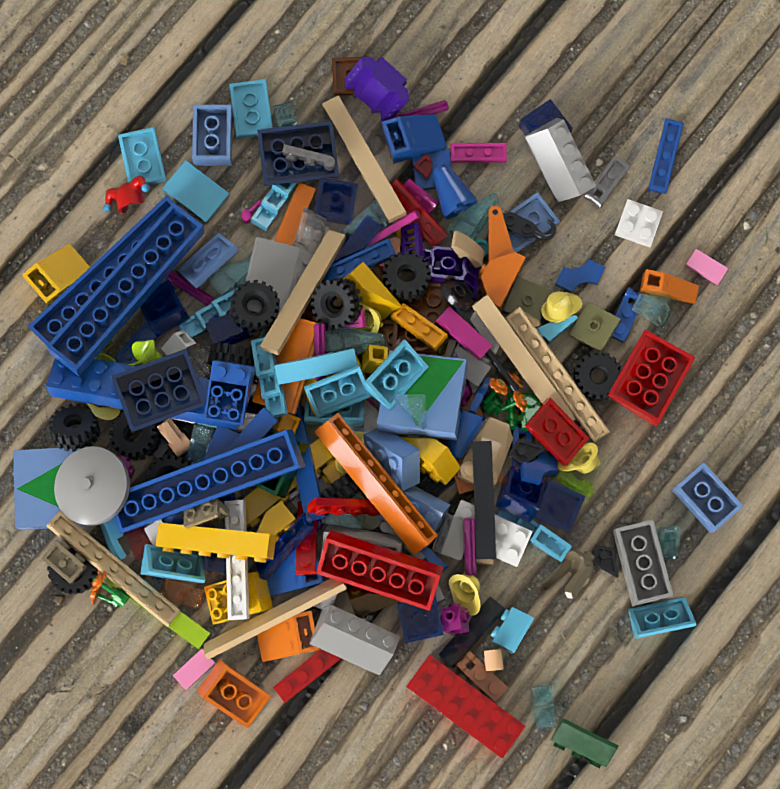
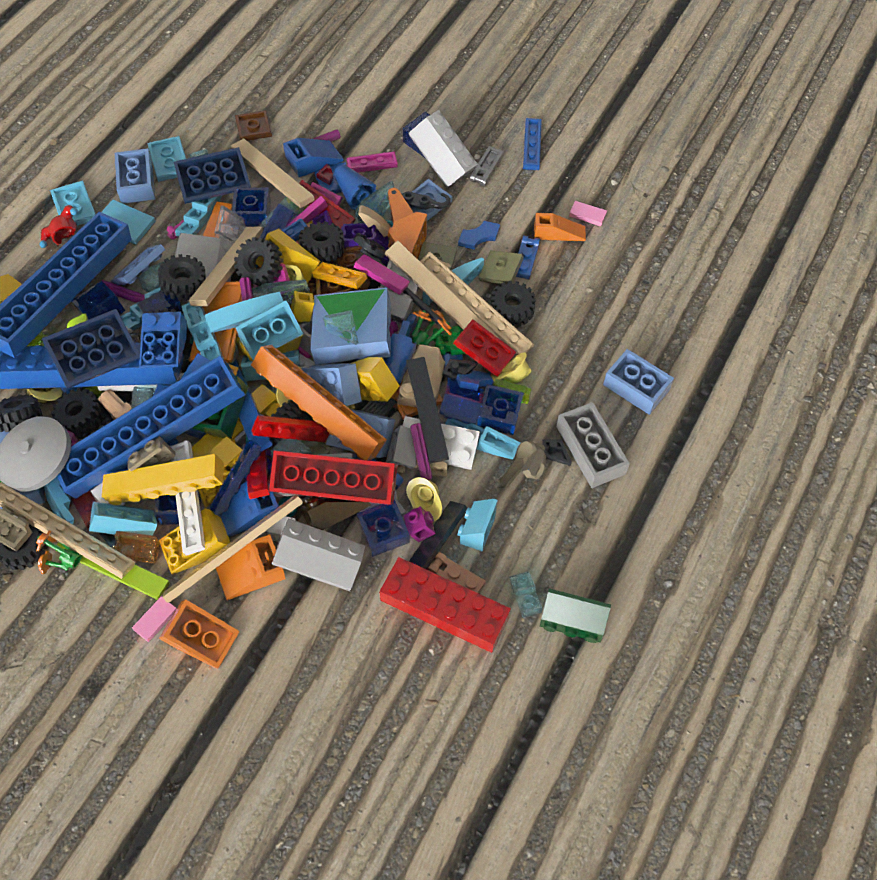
camera: 10 degrees left, 20 degrees down
red plate [273,649,342,703] -> none
flat silver plate [282,144,335,171] -> none
dark purple slope [345,57,409,121] -> none
medium azure slope [364,340,429,409] -> none
light nougat piece [483,649,504,671] -> none
light yellow piece [541,291,582,323] -> none
red slope [608,329,696,427] -> none
white plate [615,199,663,247] -> none
medium azure slope [628,597,696,639] -> none
clear light blue slope [632,293,671,328] -> none
clear light blue slope [656,526,680,559] -> none

